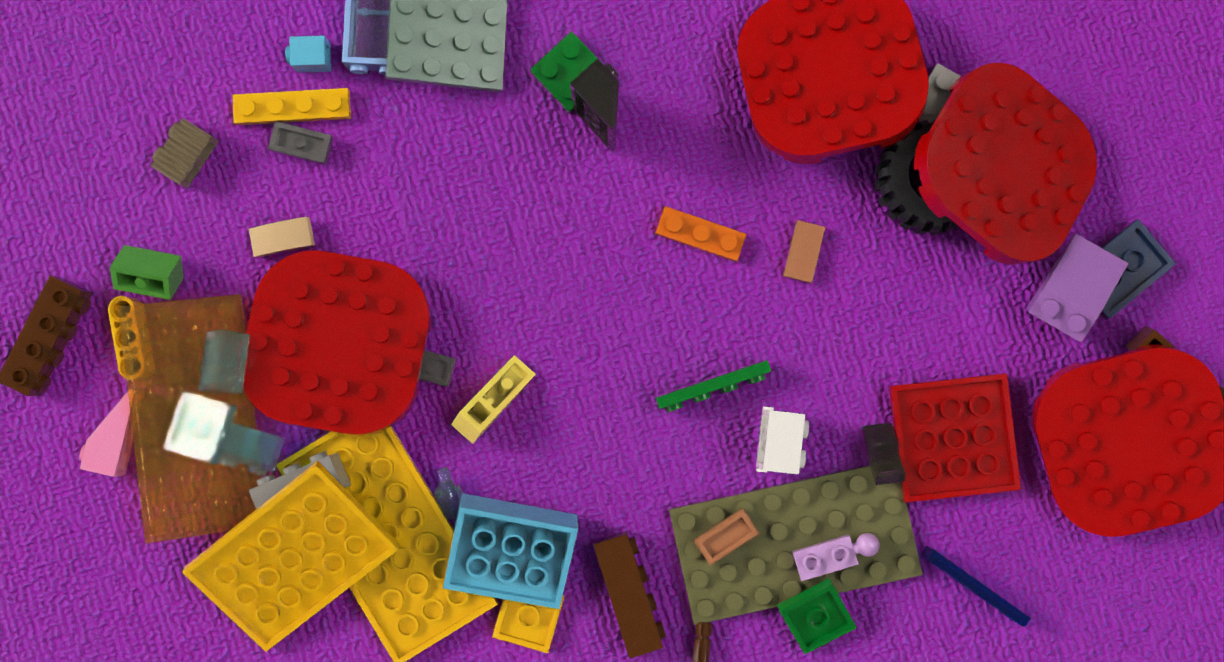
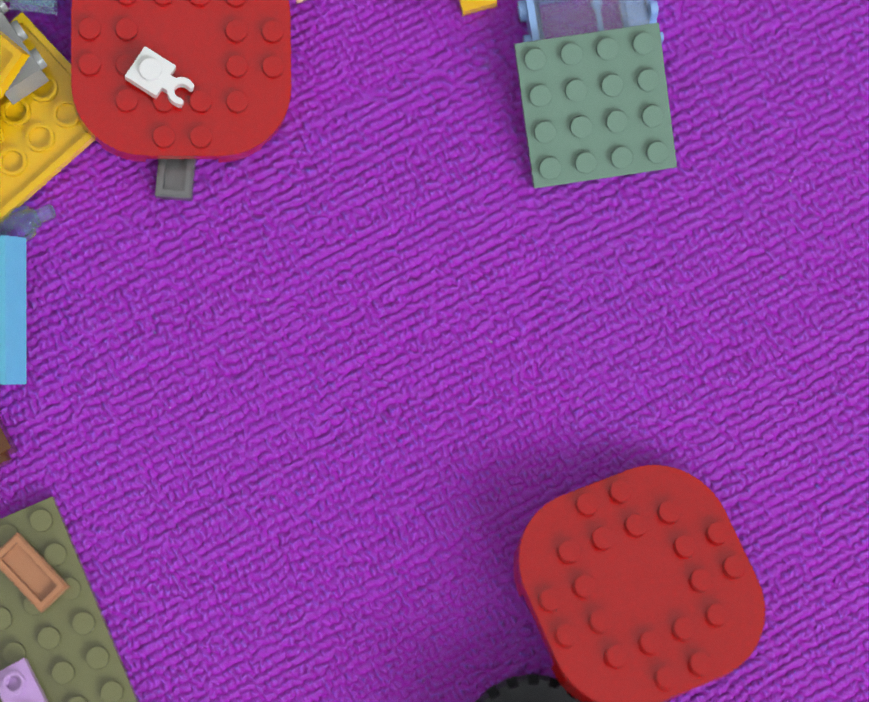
camera: 80 degrees right, 5 degrees down
light yellow slope [451,355,536,444] -> none
green plate [530,31,611,114] -> none
clear smoke slope [570,59,619,152] -> none
orange plate [655,206,747,262] -> none
green plate [655,360,771,412] -> none
white brick [756,407,809,474] -> none
nougat tile [783,220,825,284] -> none
none -> white plate [125,46,194,108]

